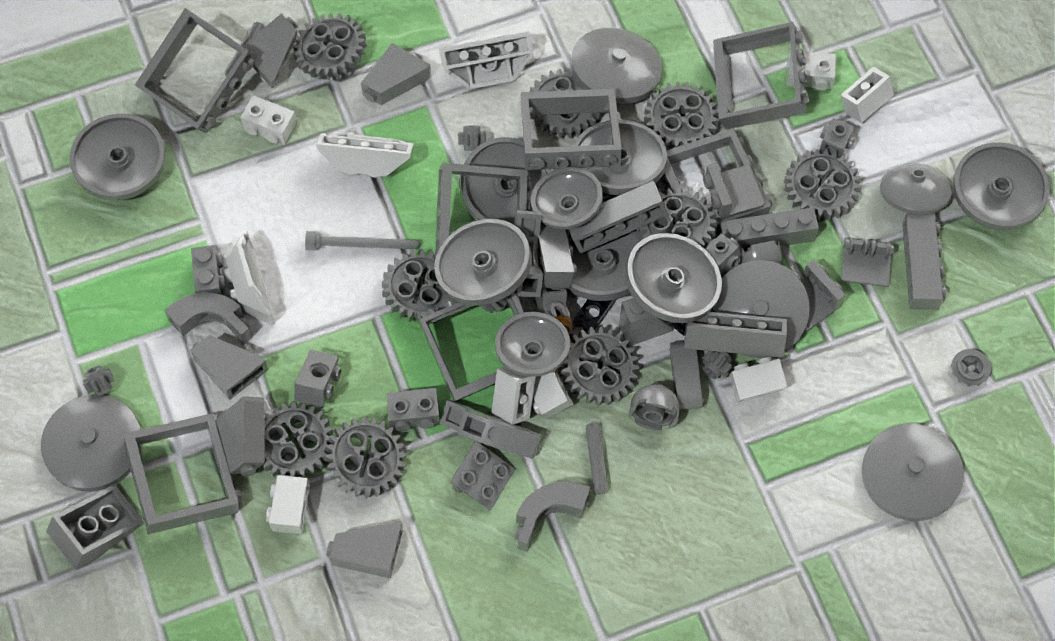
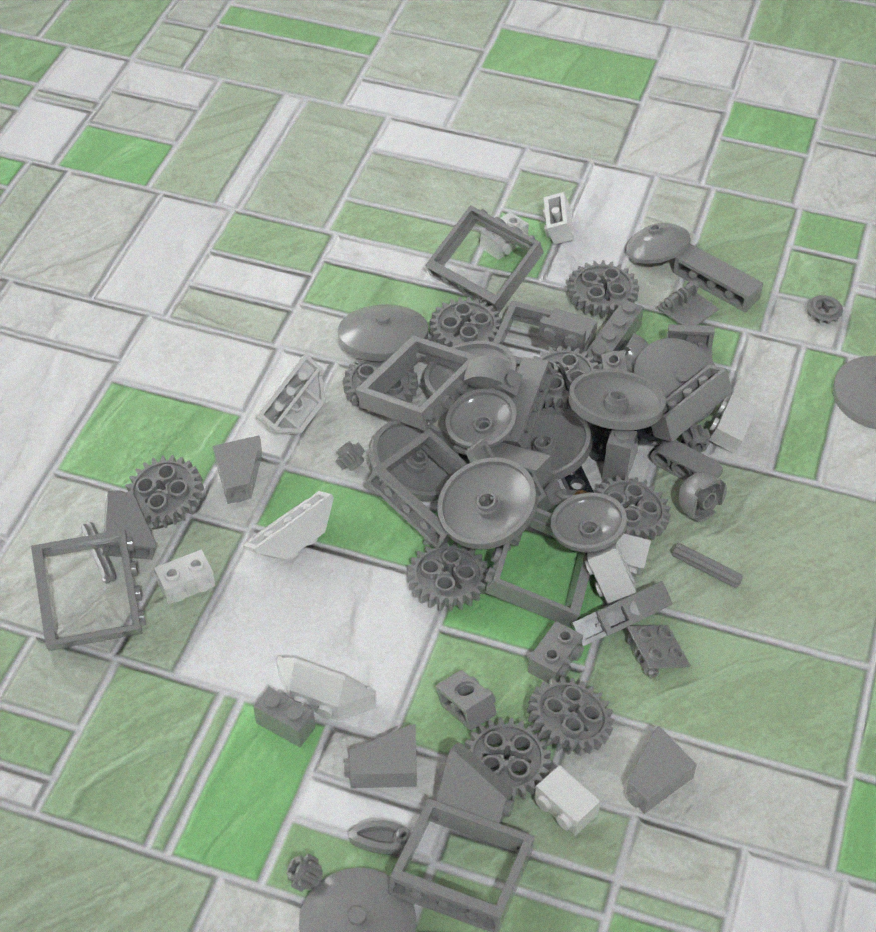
camera: 50 degrees left, 15 degrees down
light grey dish [70,114,166,200] -> none
light grey arch [164,292,252,344] -> none
light grey piece [305,231,420,250] -> none
light grey arch [515,482,590,552] -> none
light grey brick [819,118,856,158] -> none
light grey dish [953,143,1050,230] -> none
none -> light grey arm [348,820,411,854]
none -> light grey brick [463,356,523,398]

